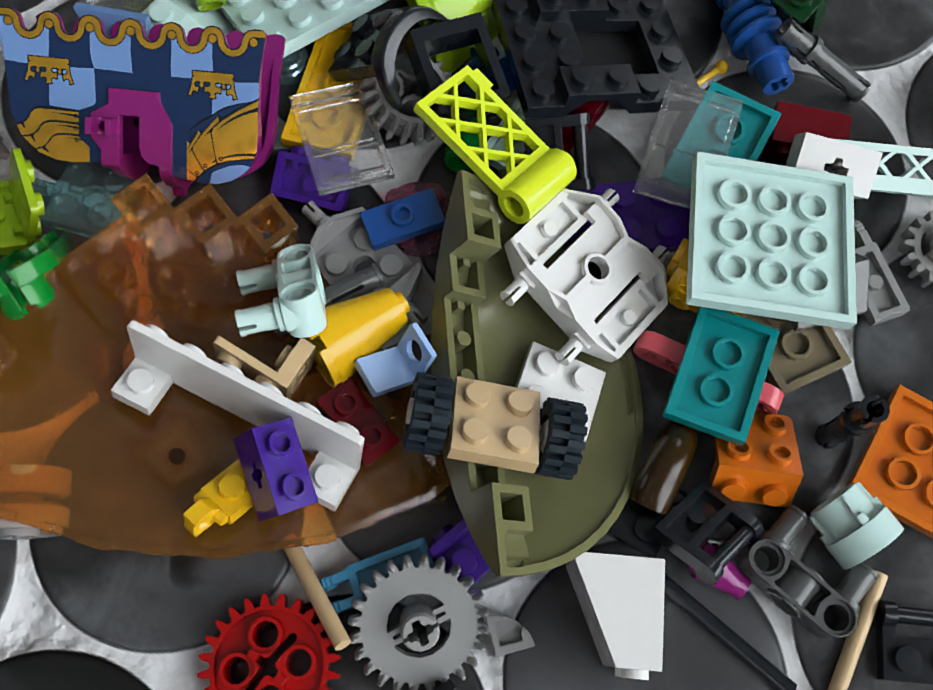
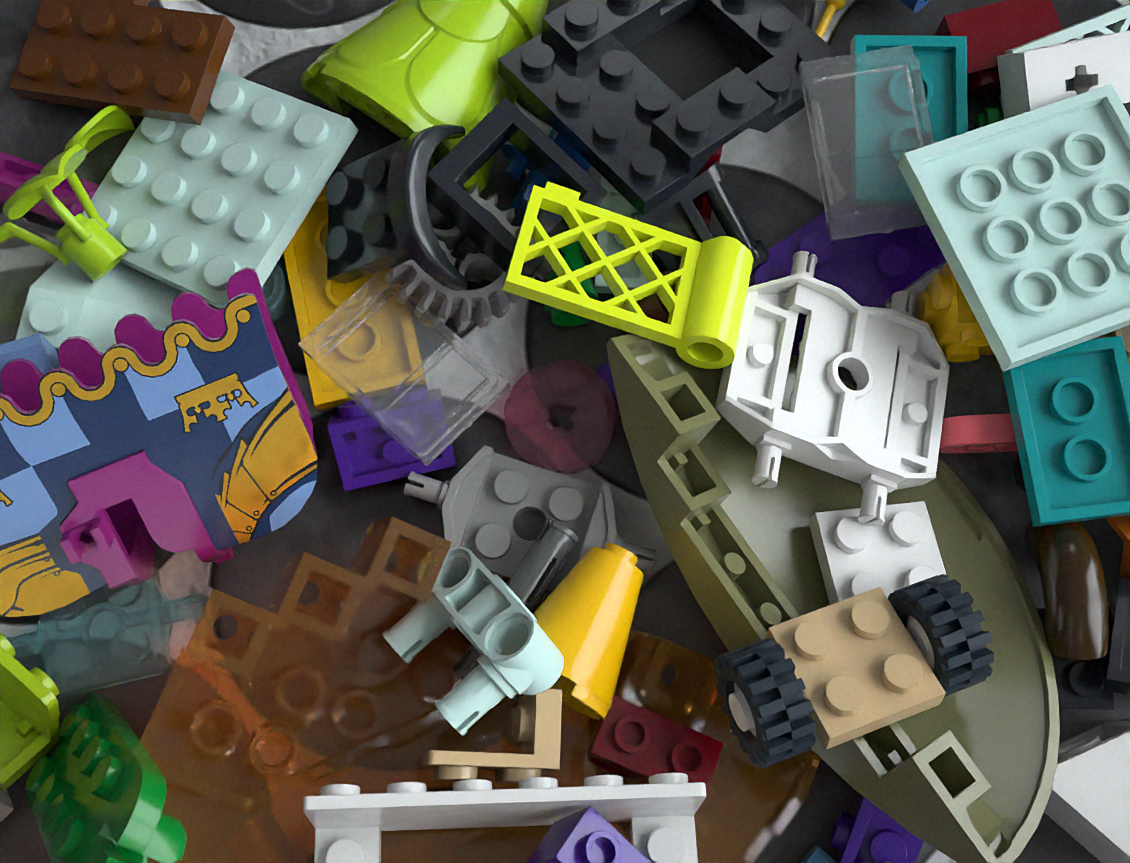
camera: 25 degrees left, 5 degrees up
light blue bracket [354,322,437,397] -> none
blue plate [360,188,445,251] -> none

